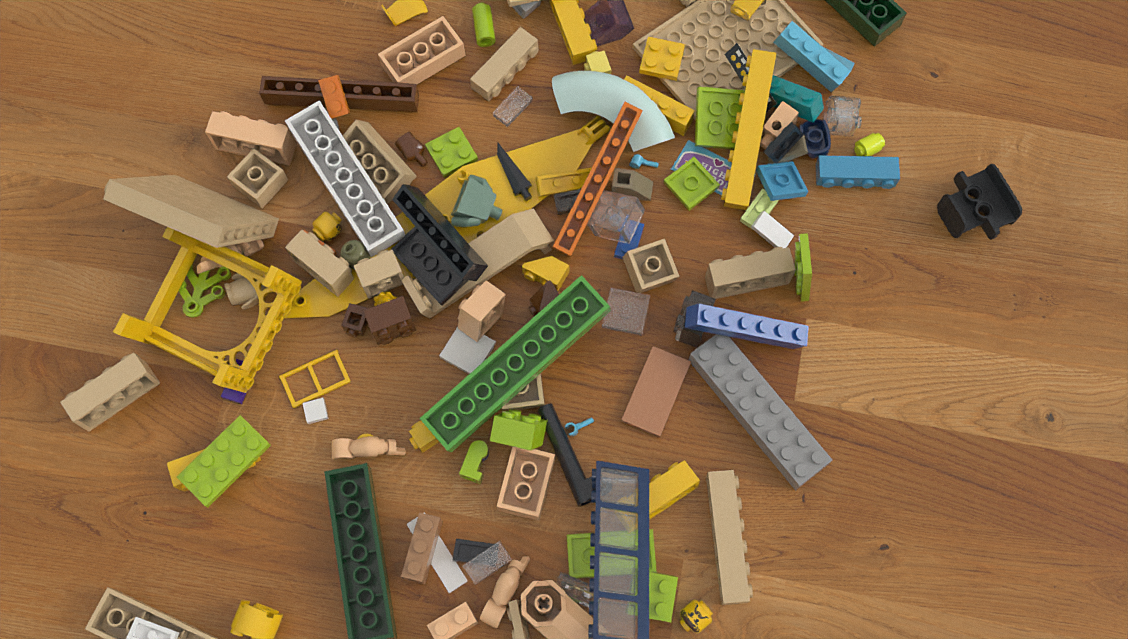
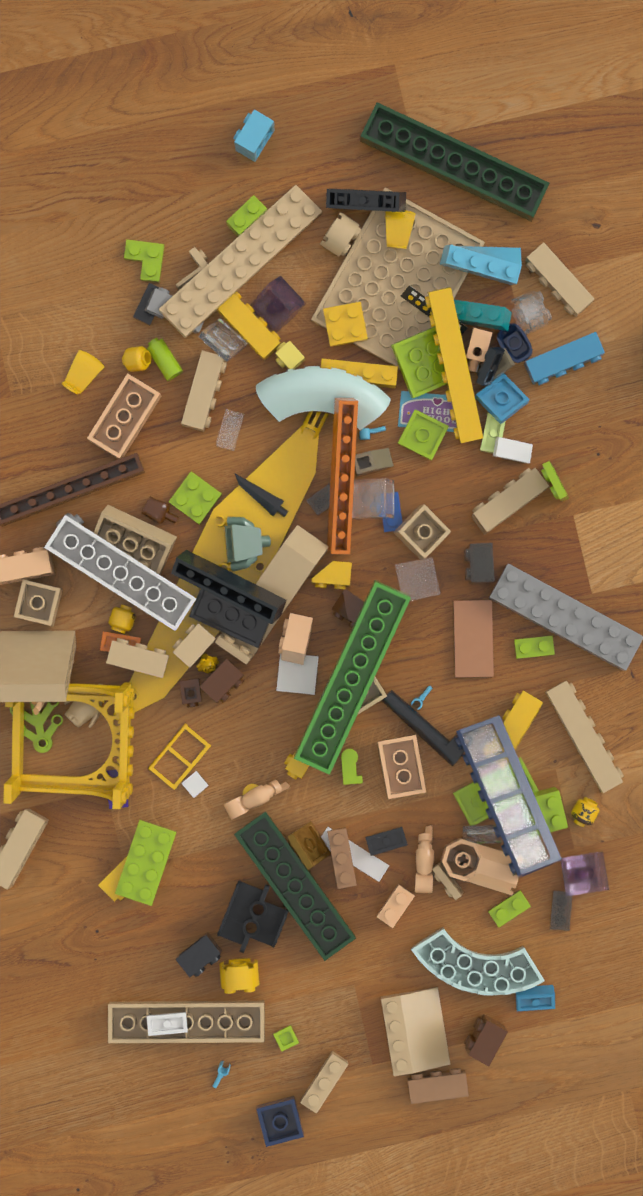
camera: 25 degrees left, 15 degrees up
orange plate [318,75,350,119] -> none
olive head [340,240,370,270] -> none
clear plate [463,541,512,585] -> none
lime brick [490,409,547,451] -> none
yellow tile [535,167,592,196] -> none
brick [685,304,809,349] -> none
neon yellow brick [854,133,885,156] -> none
none -> yellow head [122,346,152,372]
none -> black brick [176,932,222,978]
none -> clear plate [198,318,248,362]
none -> black piece [217,880,289,953]
none -> pearl gold plate [287,821,331,870]
none -> lime plate [514,636,555,659]
none -> tan brick [525,242,594,317]

